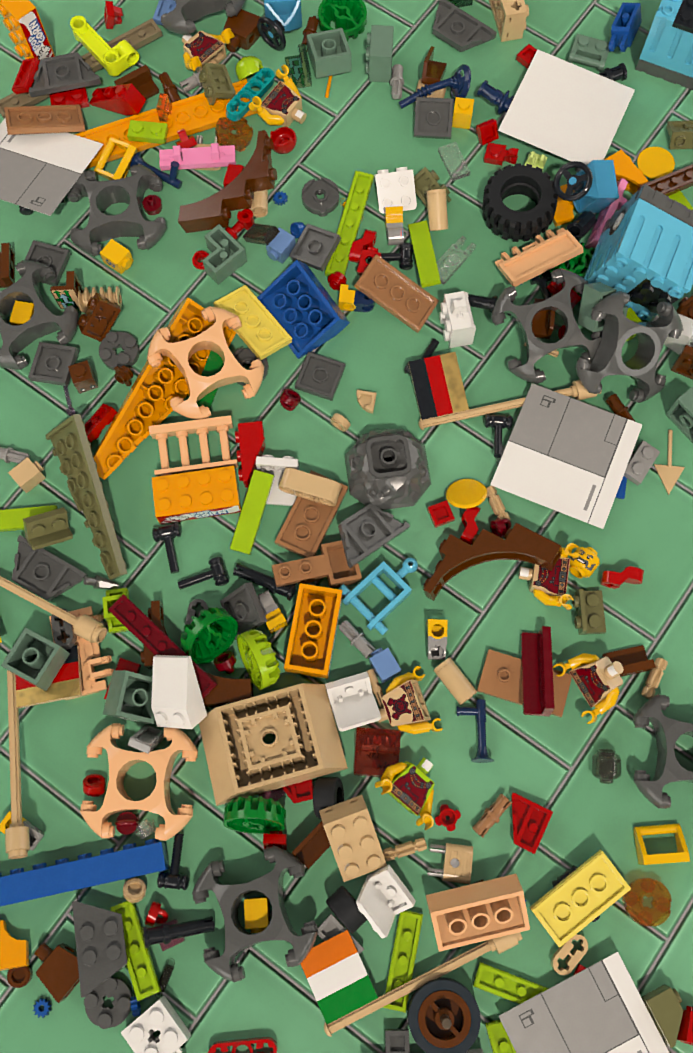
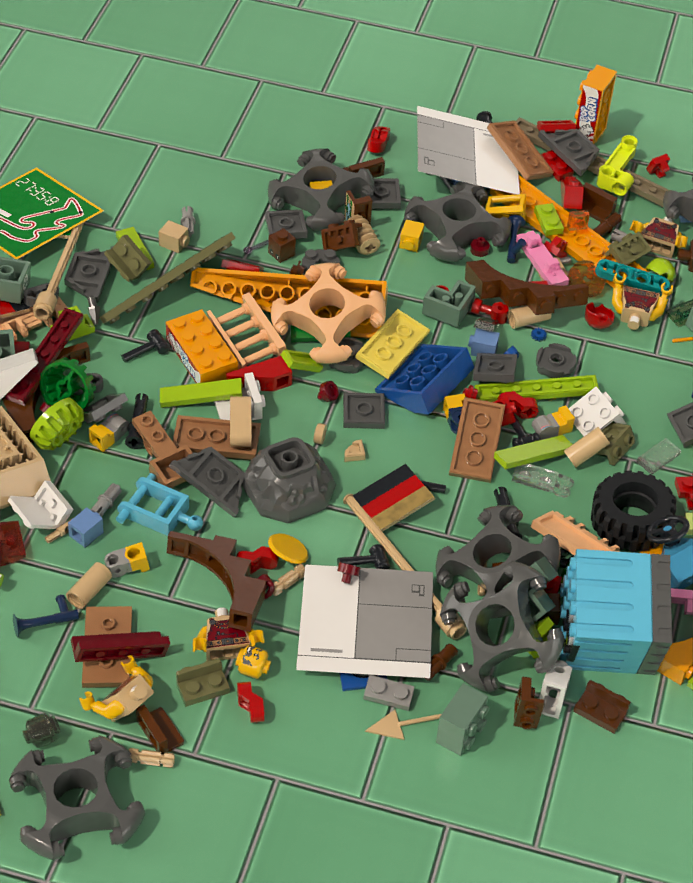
camera: 65 degrees right, 25 degrees down
black piece [178,557,229,590] -> none
light orange brick [284,583,343,679] -> none
torso [378,666,443,734] -> none
red plate [427,500,455,528] -> none
white hinge [439,291,476,348] -> none
none -> lime tile [281,350,323,373]
none -> dark red tile [337,562,361,584]

